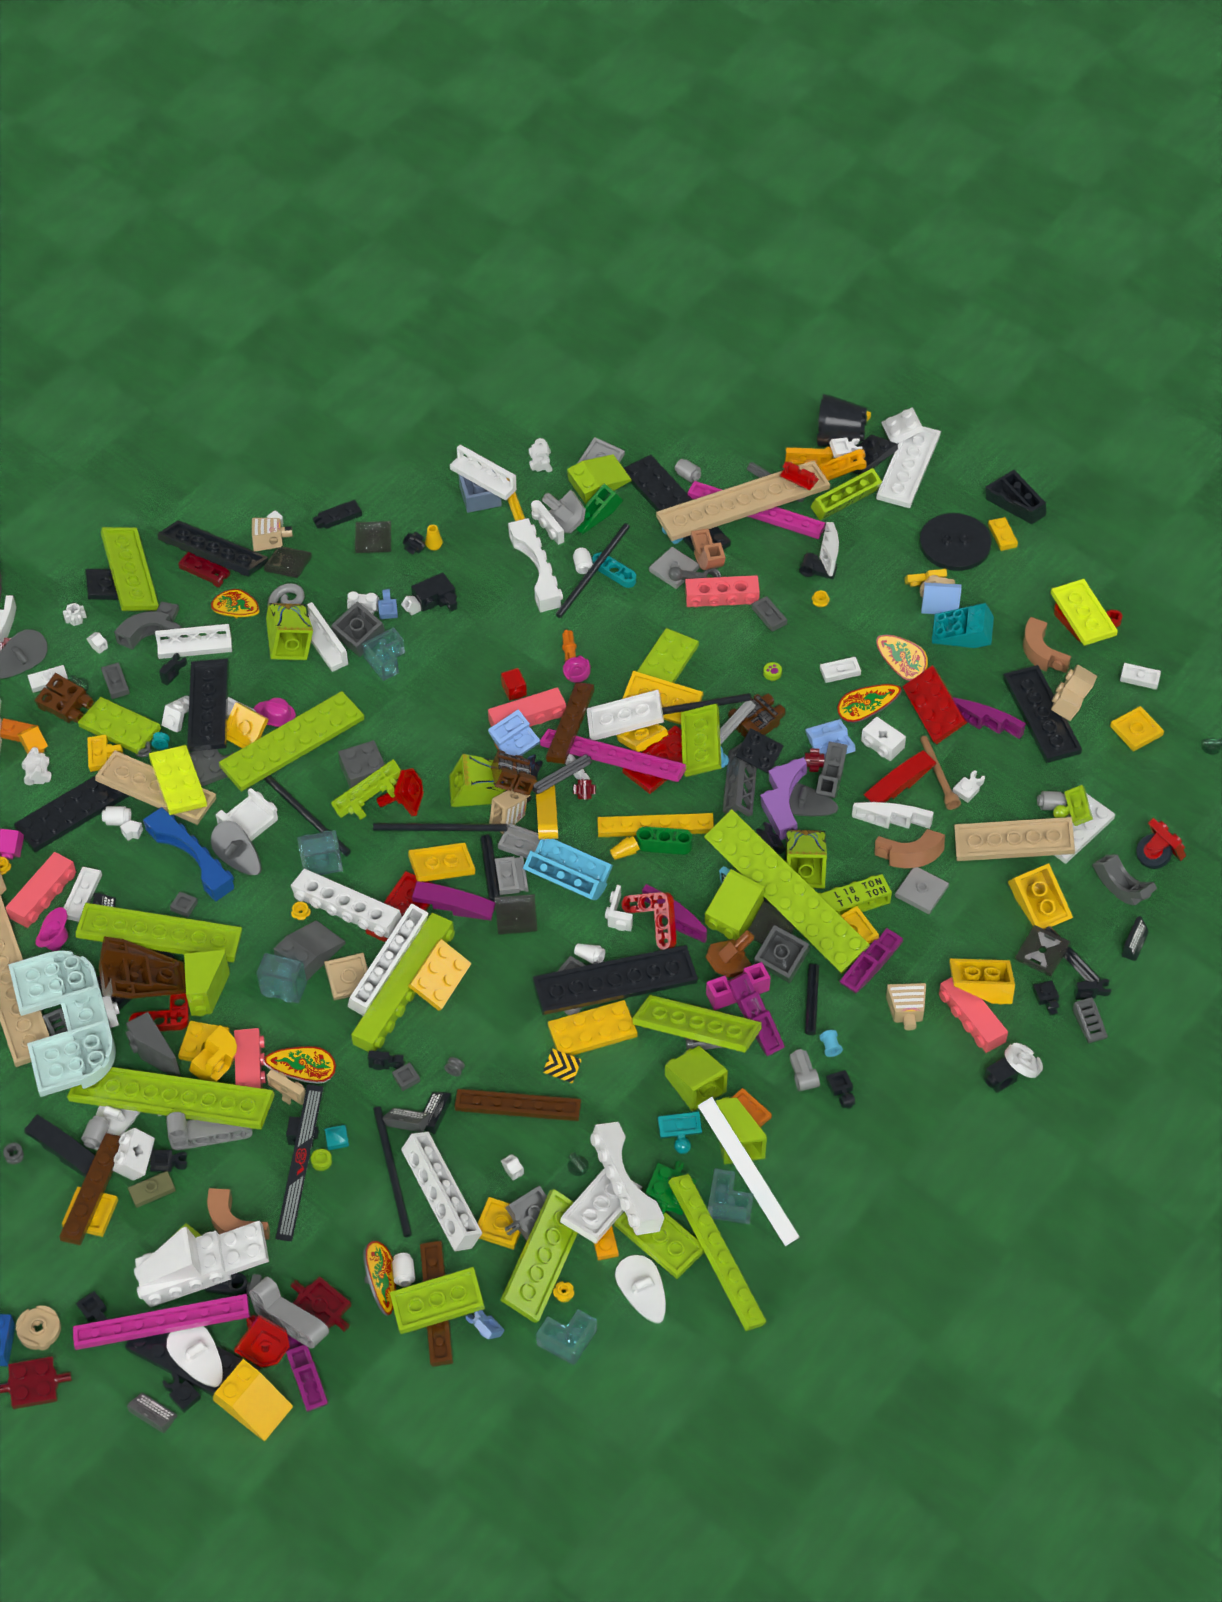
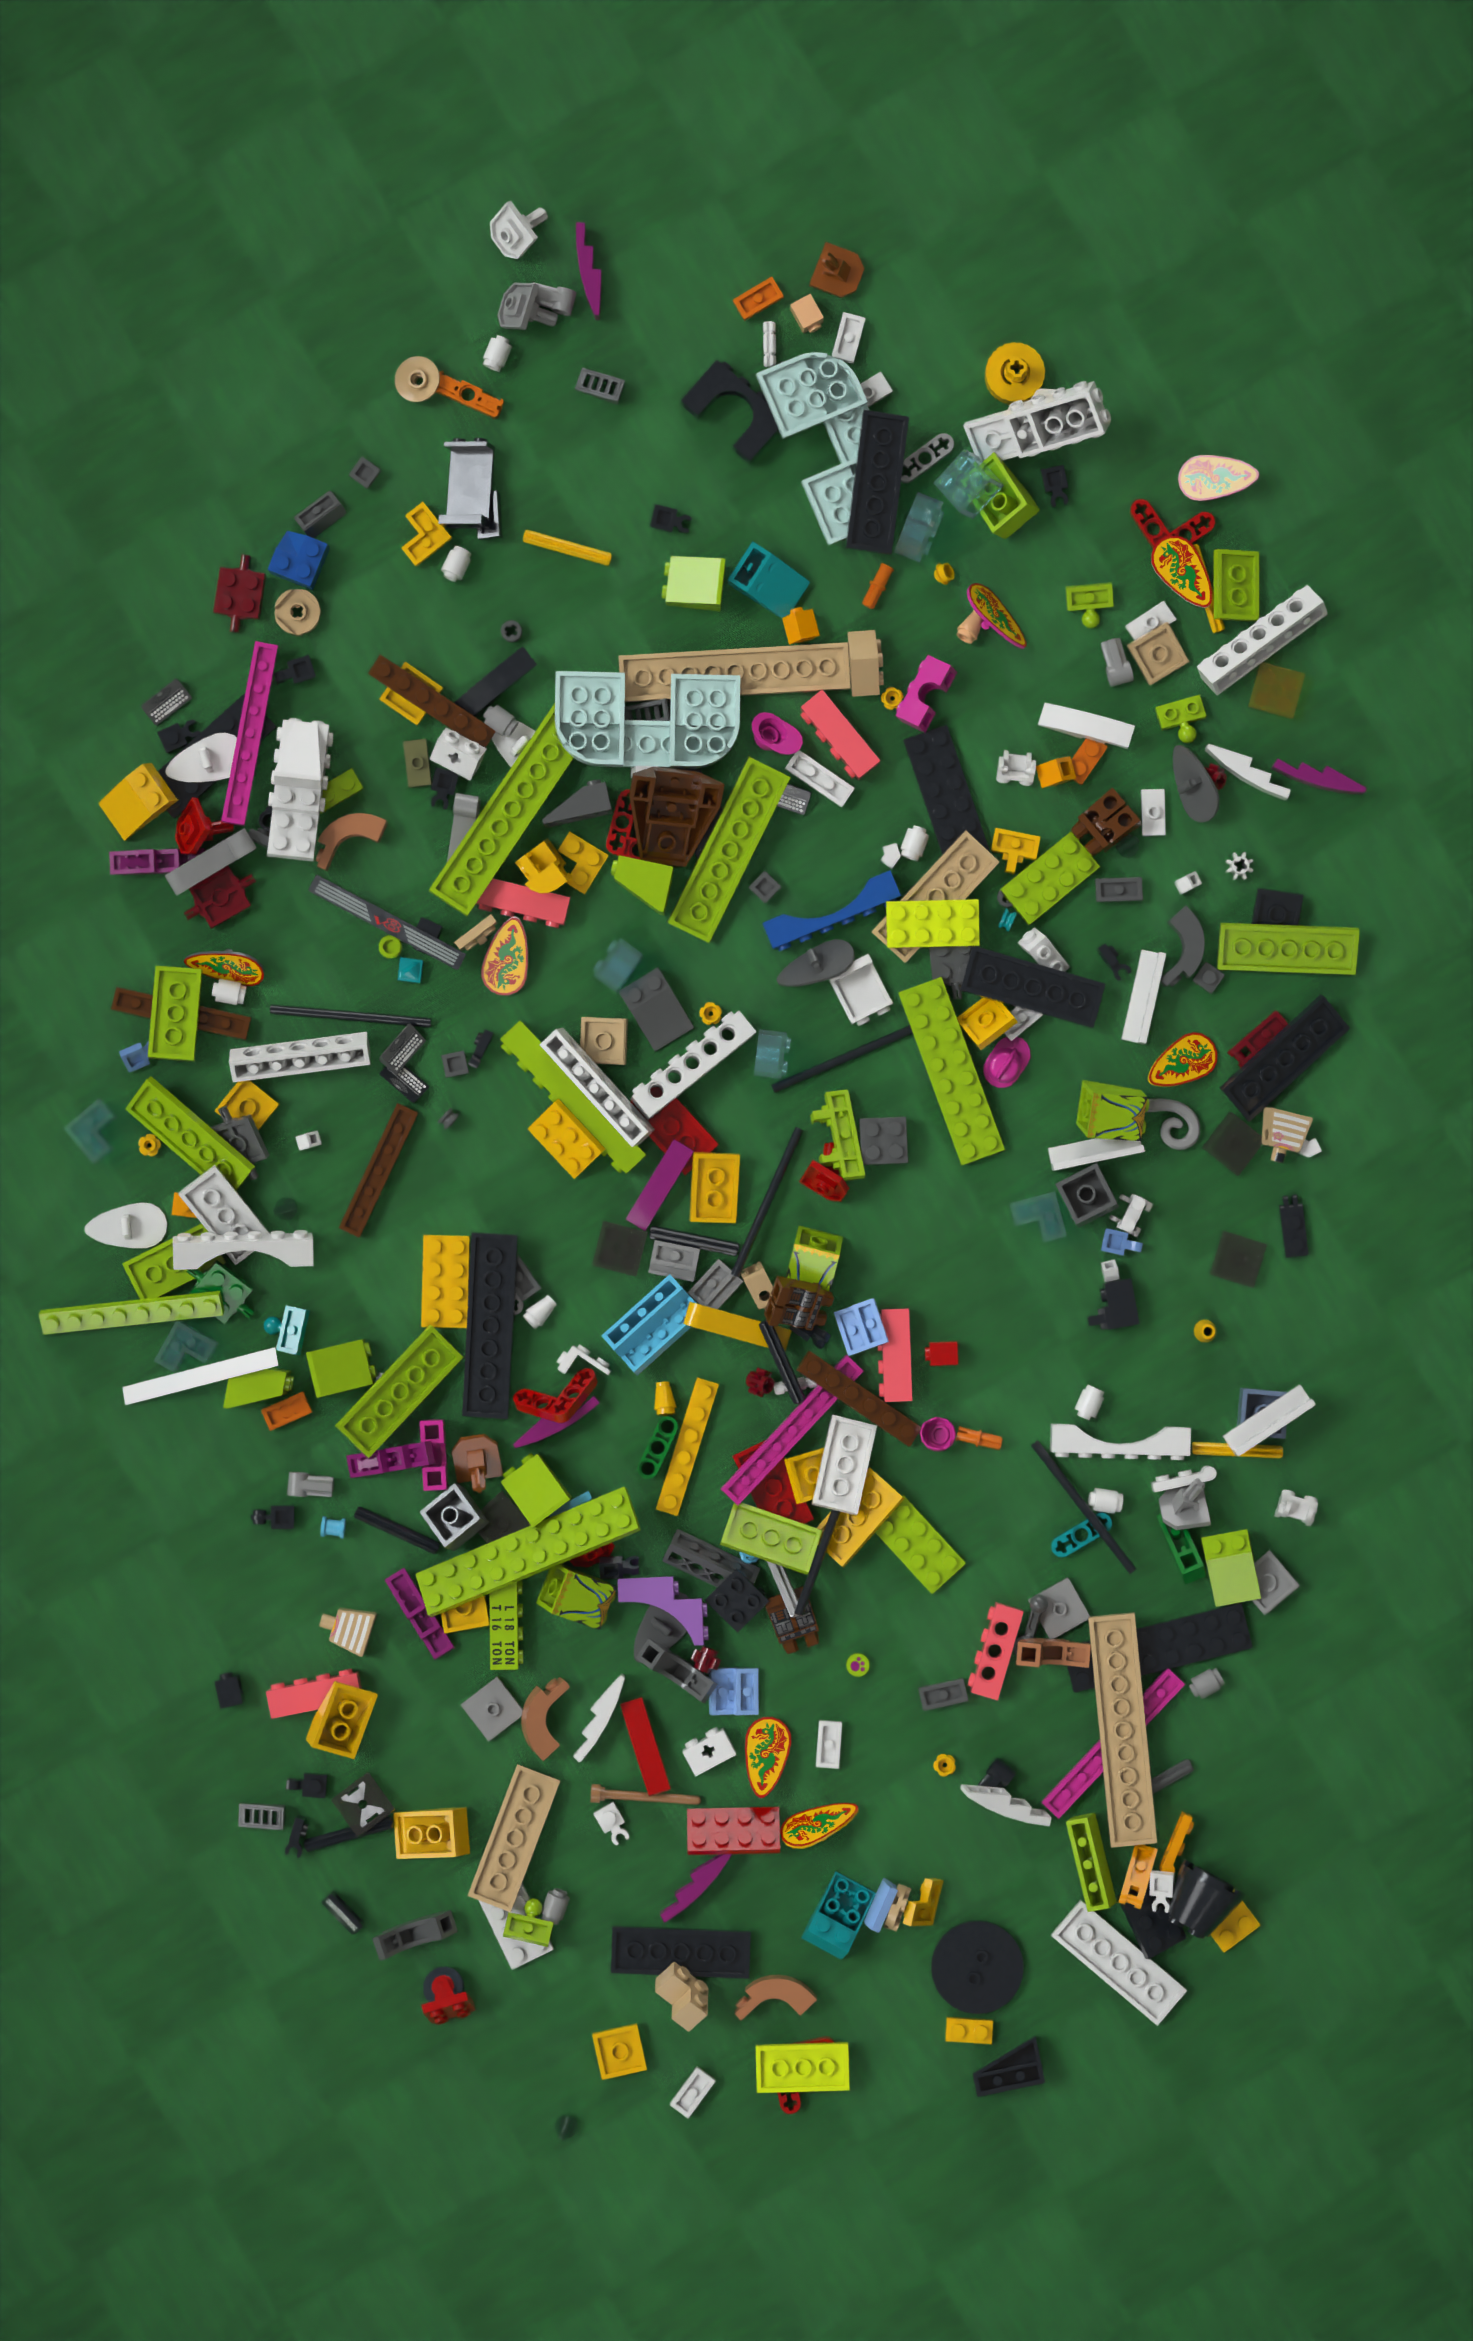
camera: 105 degrees right, 35 degrees up
black gear [403,531,425,555] -> none
sticker [543,1049,582,1083] -> none
red hinge [780,461,819,491] -> none
white plate [881,407,924,443] -> none
white tile [1005,1043,1043,1078] -> none
none -> white brick [1075,1385,1104,1420]

